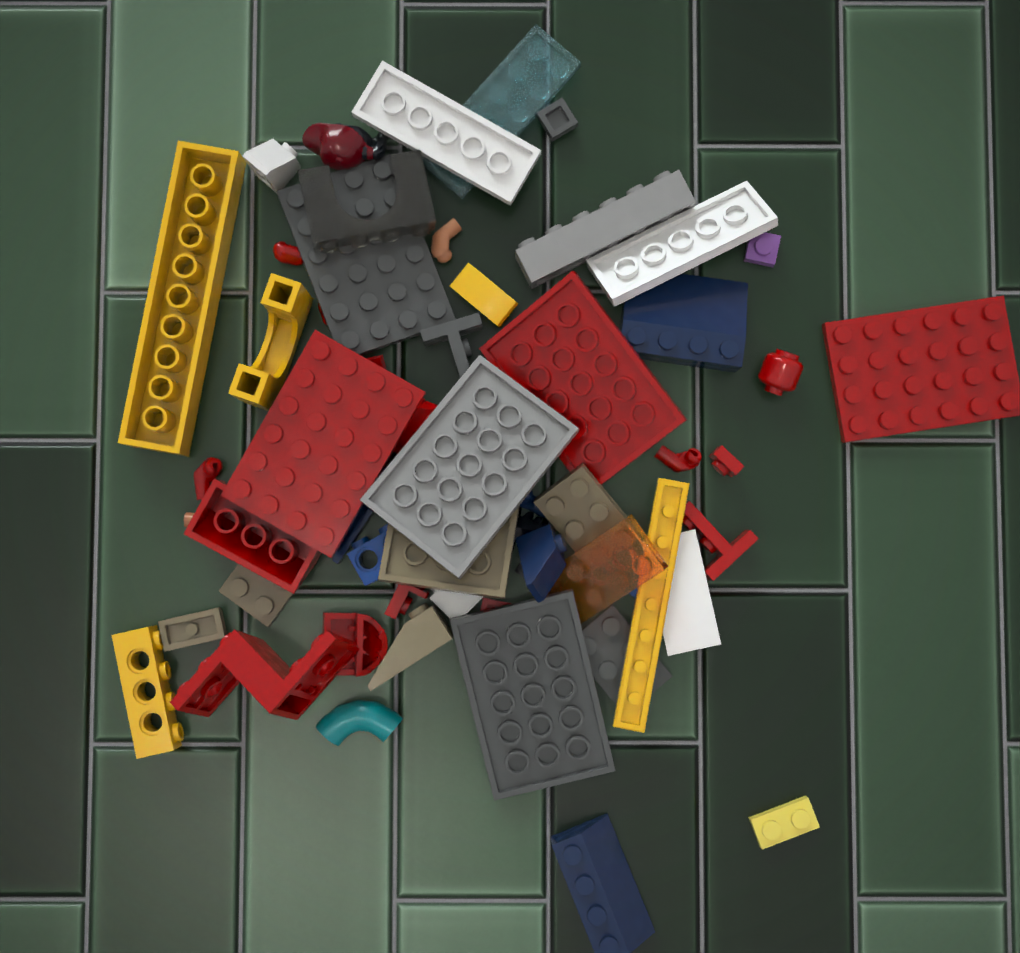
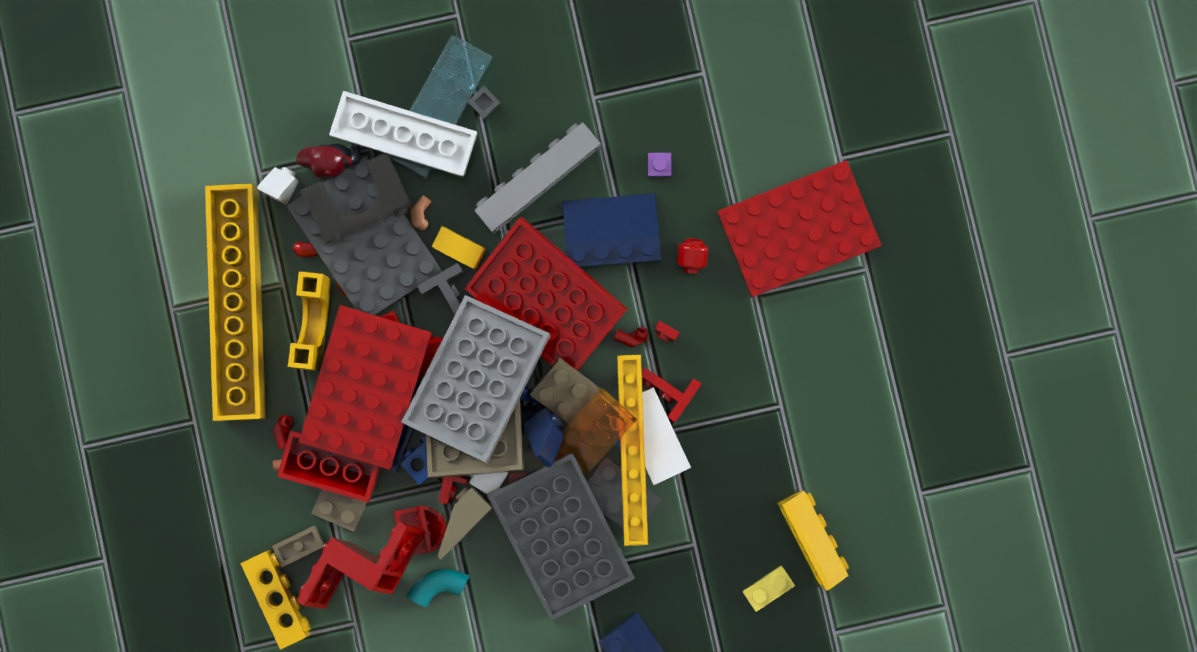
camera: 10 degrees left, 0 degrees up
white plate [586,181,778,307] -> none
none -> yellow slope [777,490,849,591]

